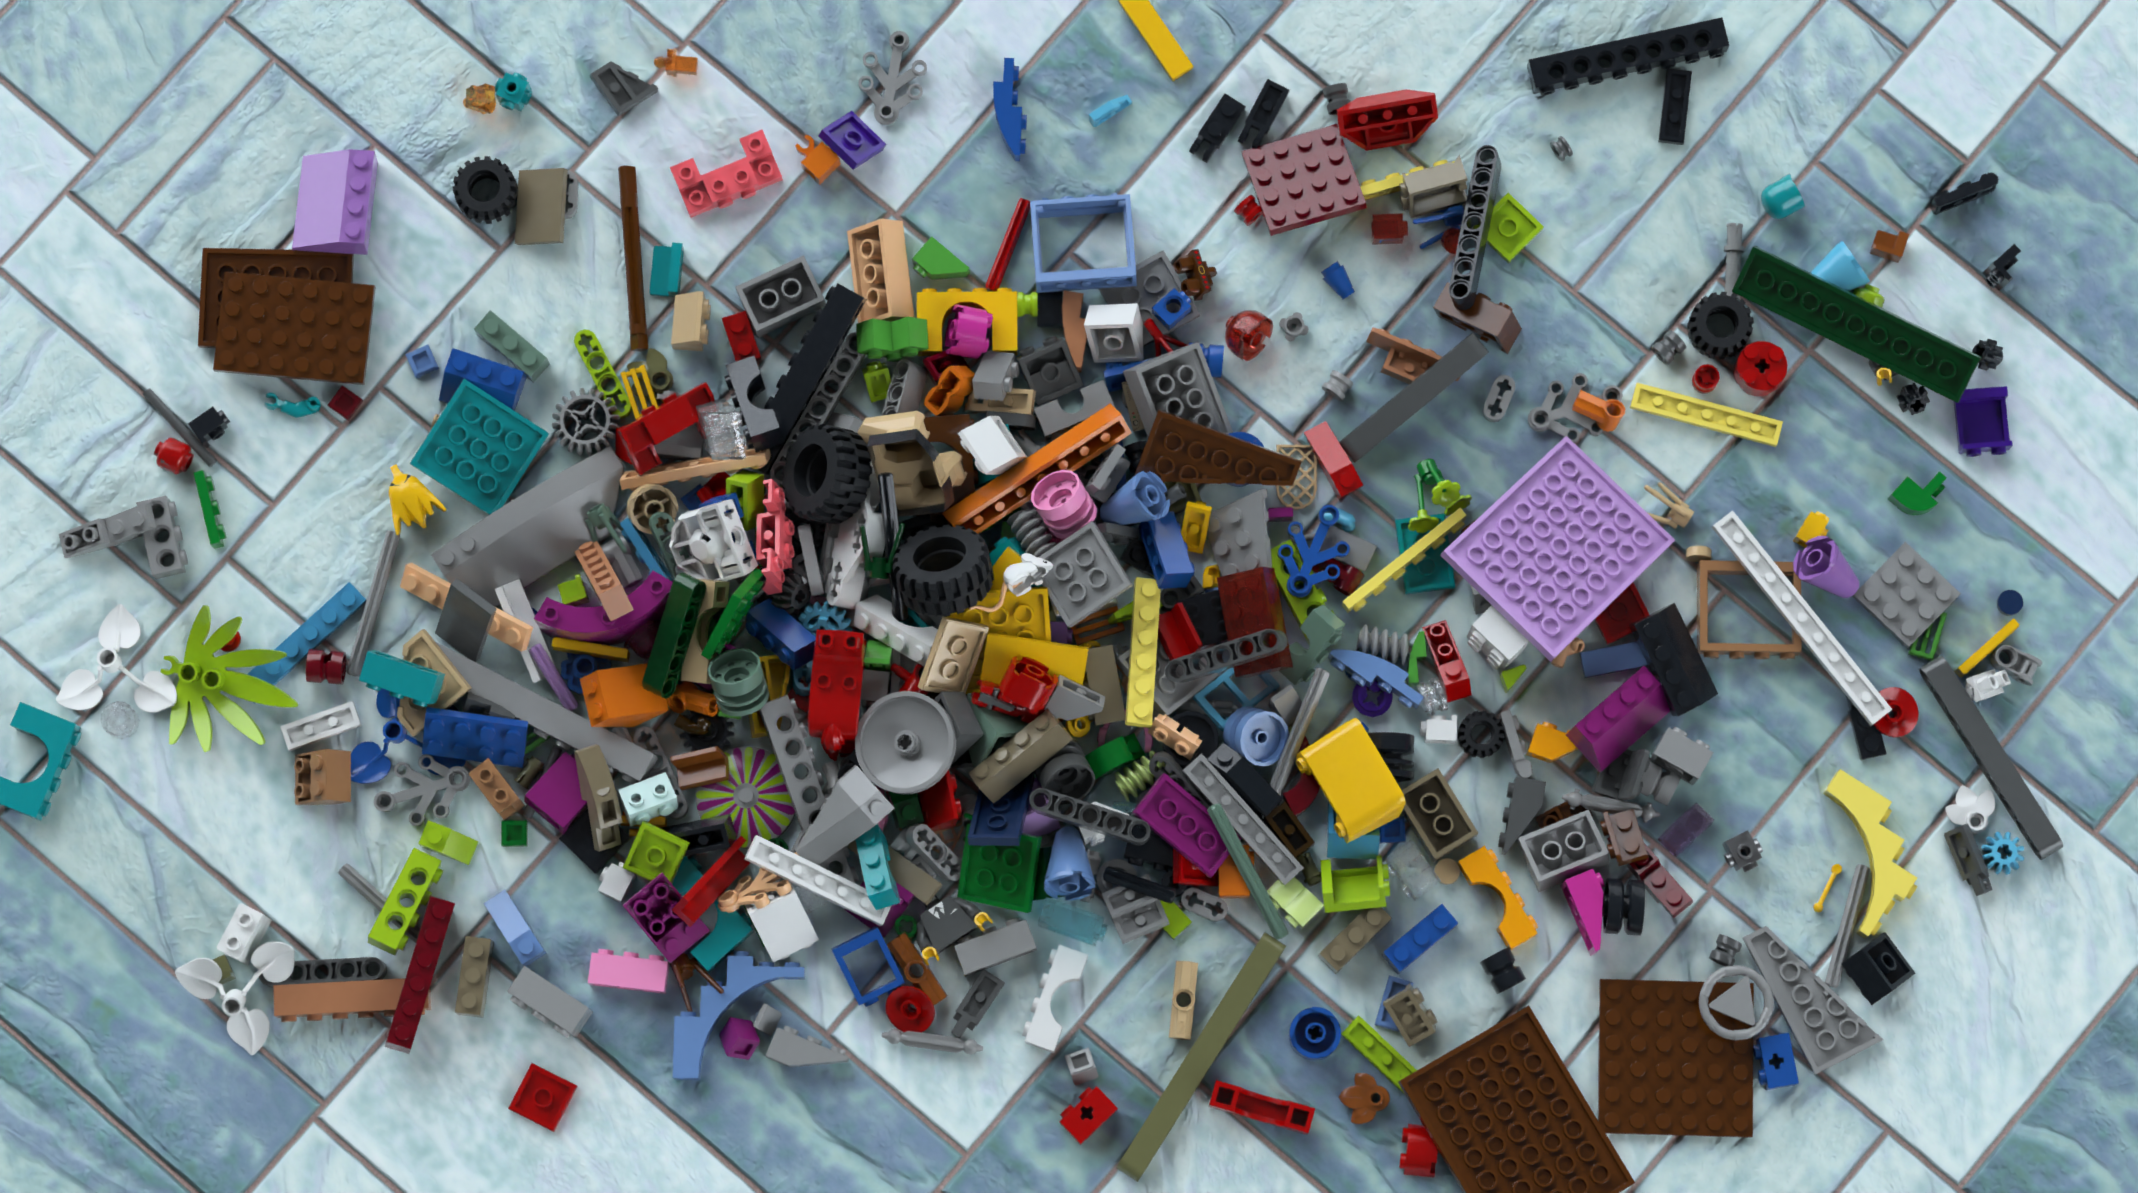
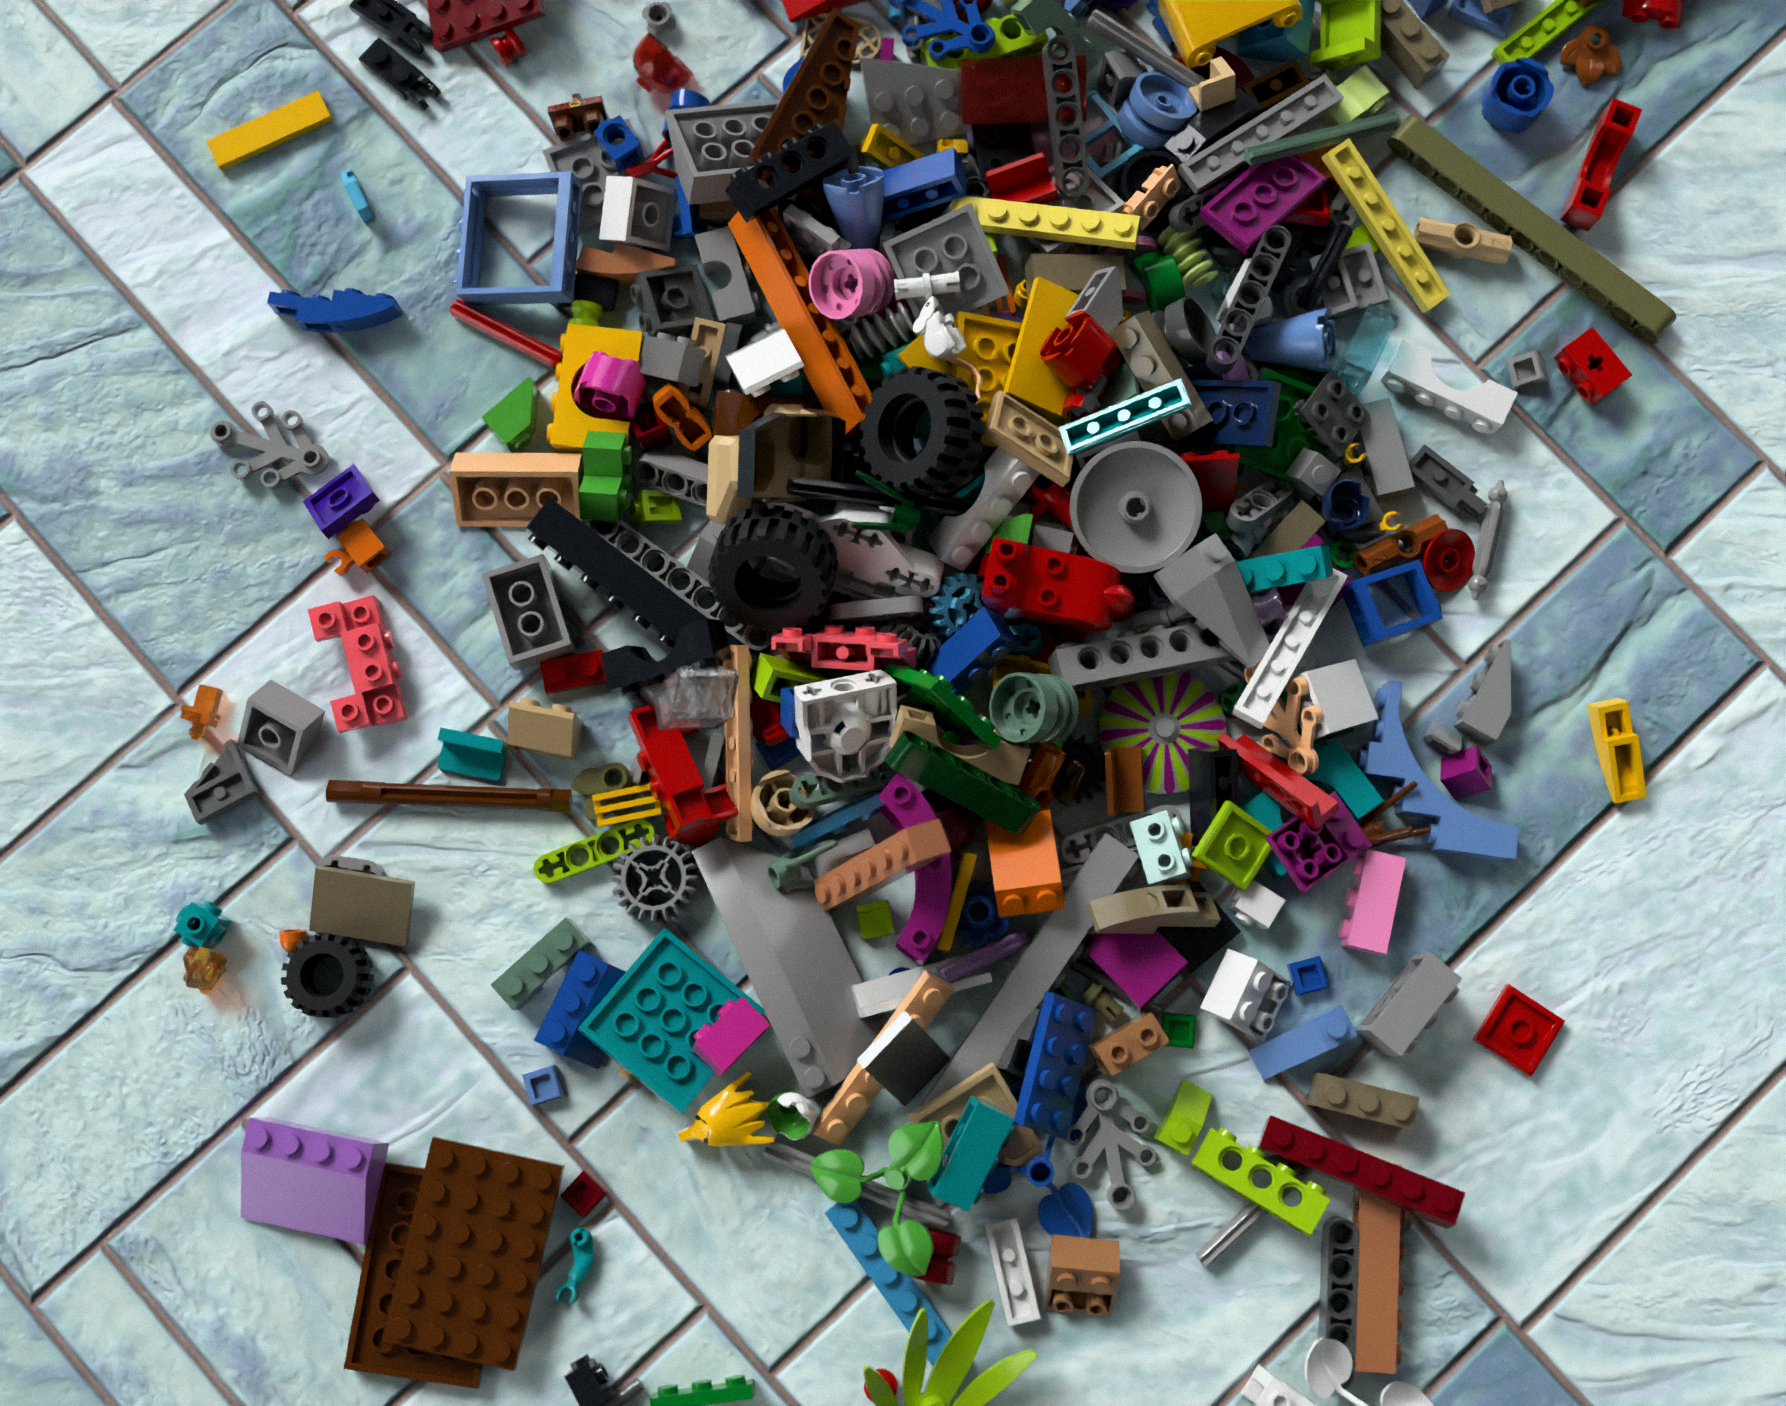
camera: 85 degrees left, 0 degrees up
none -> light grey slope [237,680,325,776]
none -> orange hinge [279,929,307,952]
none -> dark pink brick [692,996,770,1077]
none -> black brick [725,120,855,223]
none -> bright green hair [767,1092,816,1141]
none -> bright green plant [810,1121,943,1276]
none -> white pin [894,271,961,300]
none -> teal slope [1058,378,1192,456]
none -> tan panel [1189,56,1236,112]
none -> white slope [1200,949,1291,1041]
none -> clear purple wheel [1251,587,1289,627]
none -> light grey brick [1285,448,1342,497]
none -> blue tile [1287,956,1329,996]
none -> dark grey hinge [1293,369,1370,458]
none -> light yellow plate [1321,138,1451,313]
none -> dark blue hair [1321,478,1370,532]
none -> yellow slope [1587,698,1647,804]

